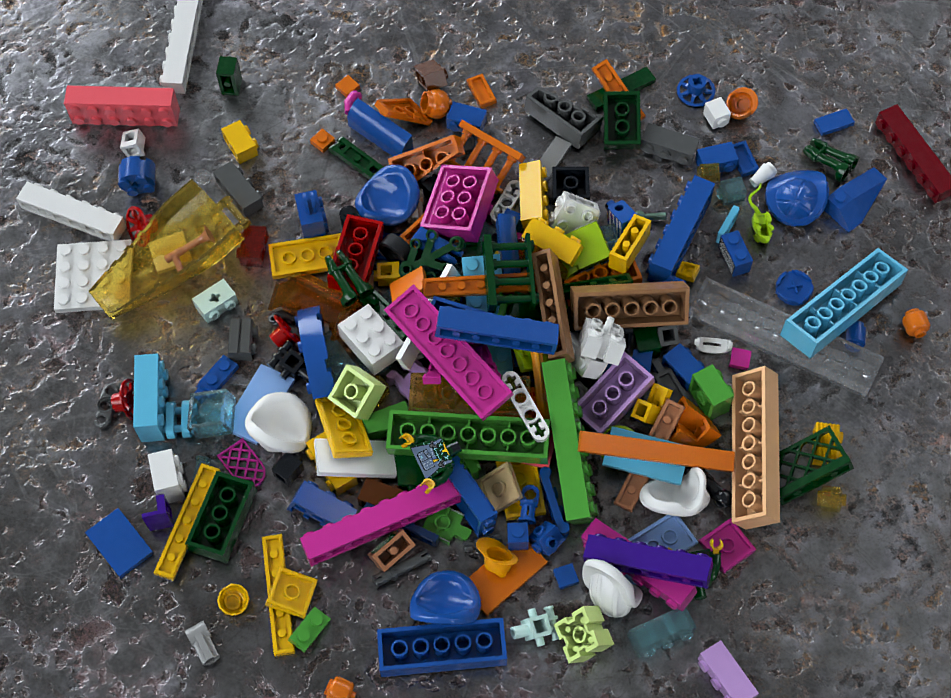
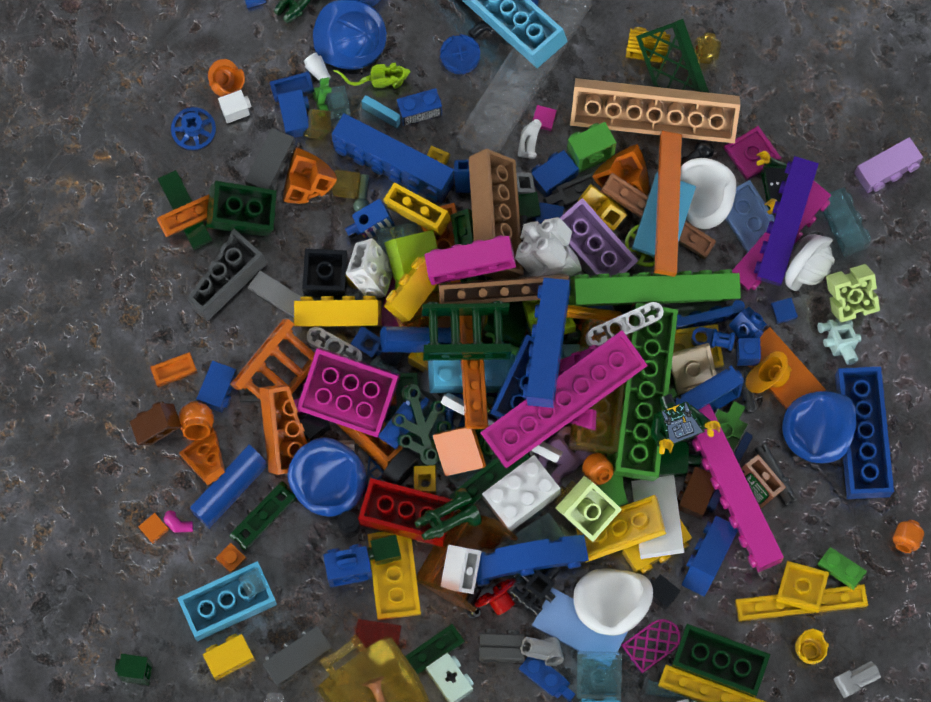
camera: 90 degrees left, 10 degrees up
none -> medium azure brick [177,561,277,642]
none -> clear light blue plate [238,568,269,598]
none -> orange brick [283,147,337,204]
none -> bright green bar [313,77,332,119]
none -> clear yellow panel [332,170,360,199]
none -> dark green brick [368,535,401,566]
none -> dark green plate [398,624,465,680]
none -> dark pink brick [425,235,516,285]
none -> white brick [440,545,482,594]
none -> light grey piece [520,637,564,667]
none -> orange head [582,453,614,485]

